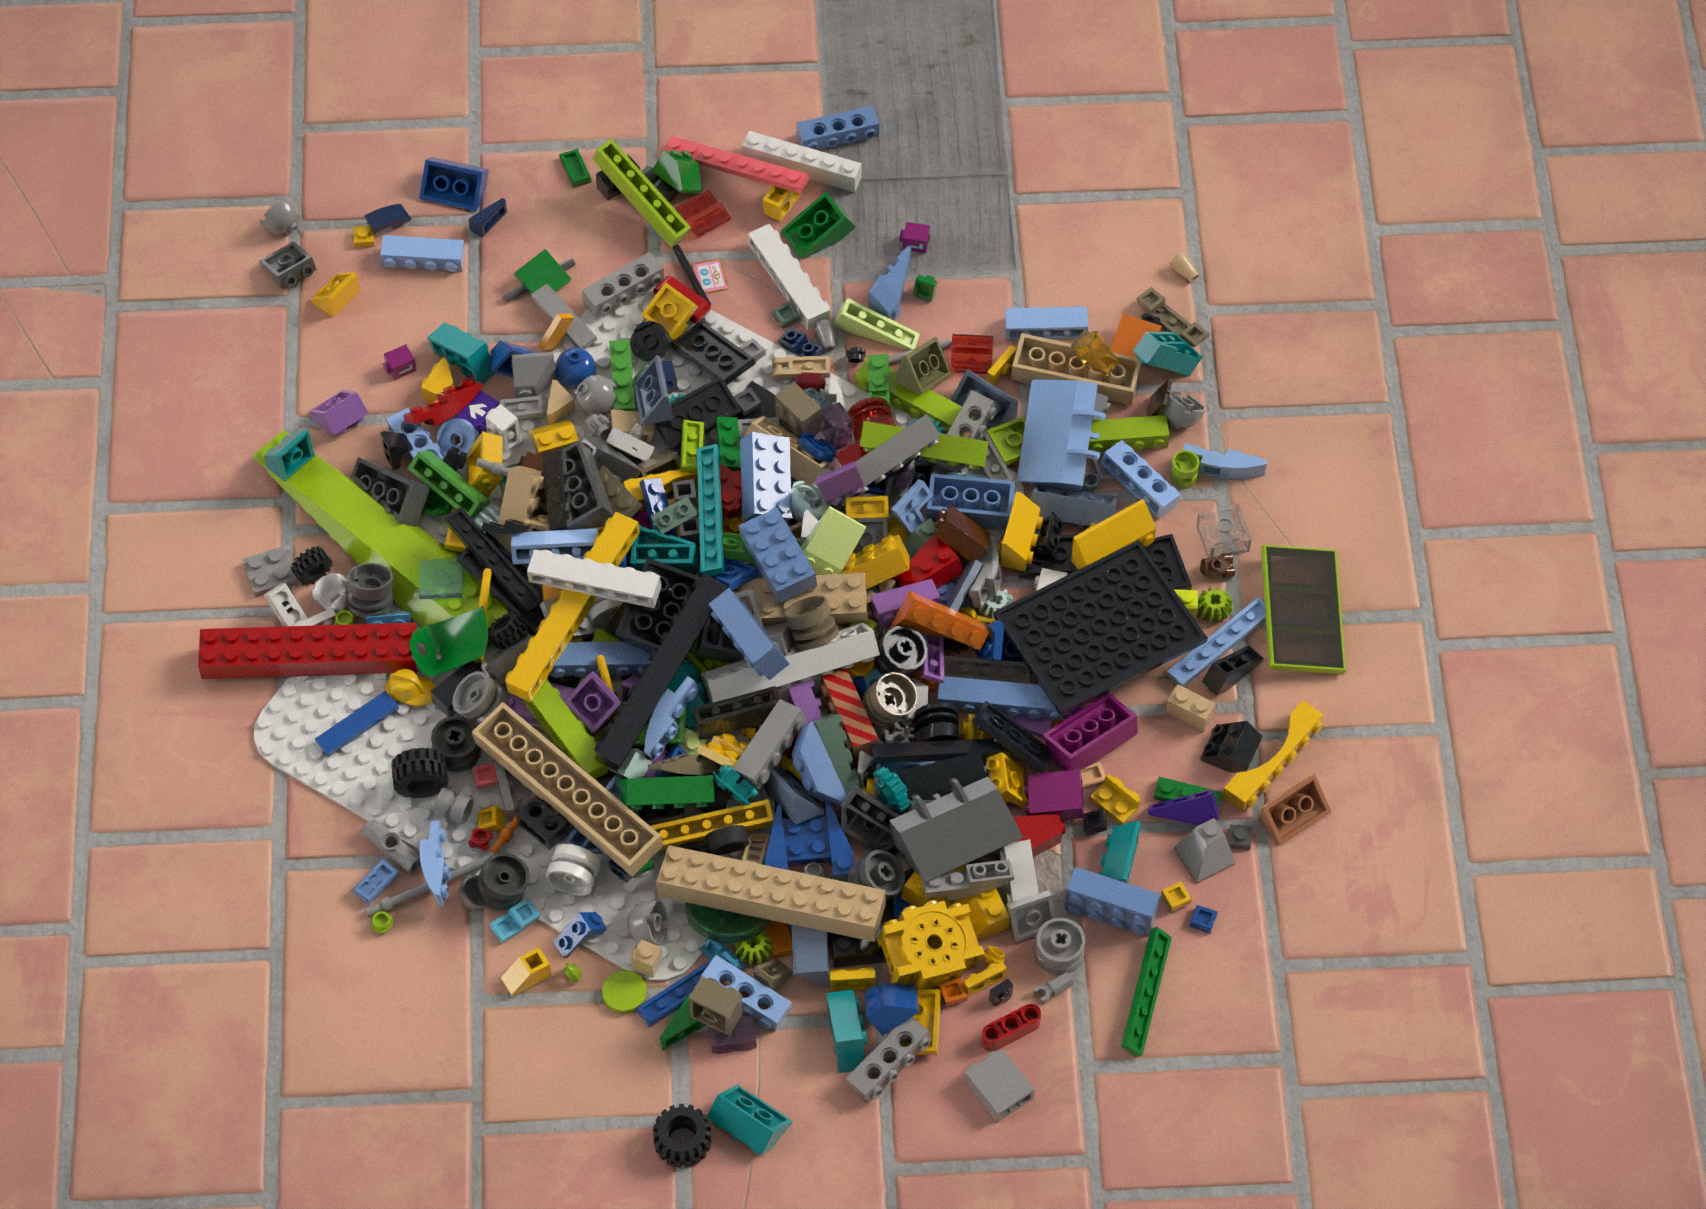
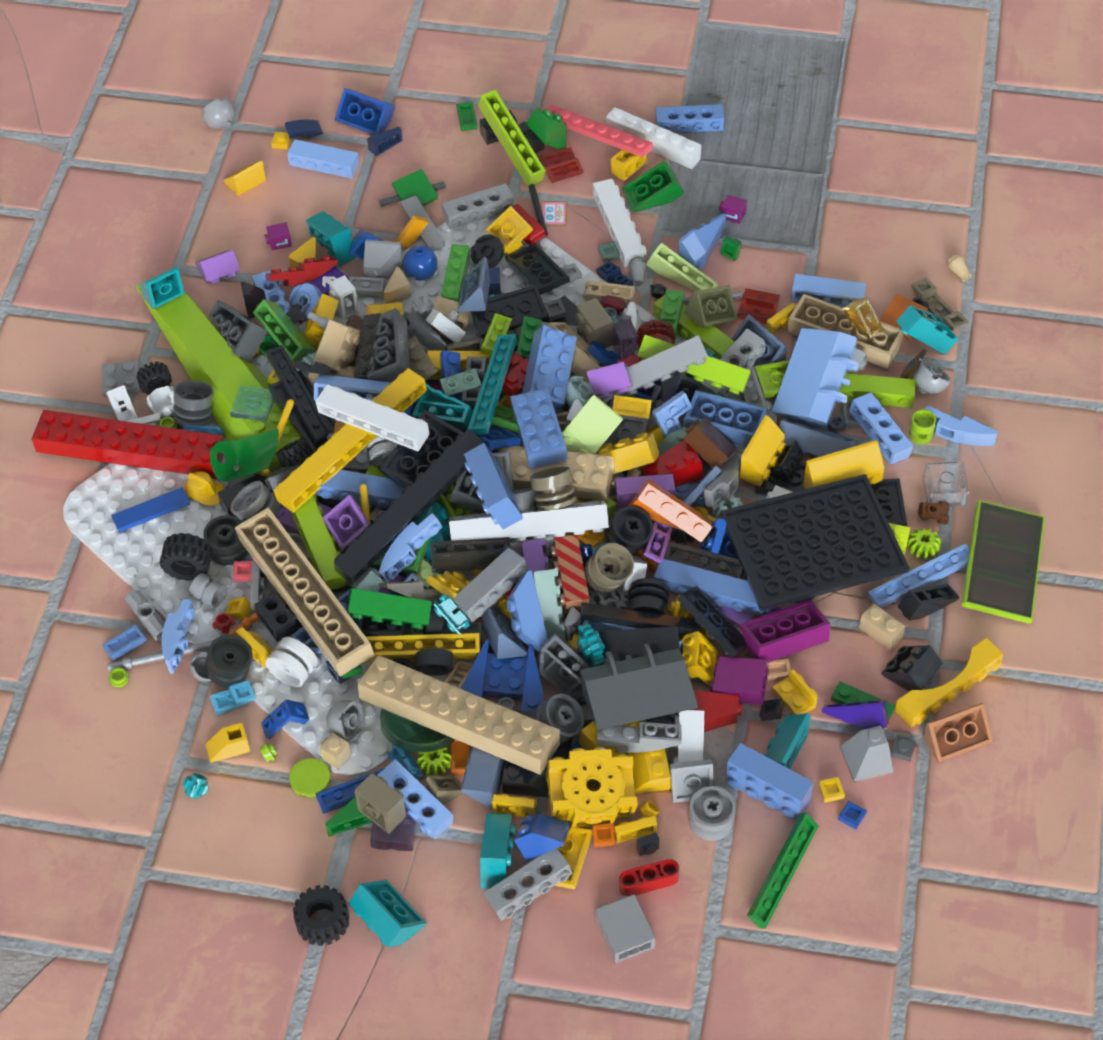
camera: 15 degrees right, 5 degrees down
dark grey plate [259,241,317,289] -> none
light grey cylinder [576,375,616,416] -> none
light grey bar [1033,972,1073,1005] -> none
none -> teal gear [182,773,209,799]
none -> yellow bracket [236,627,275,668]

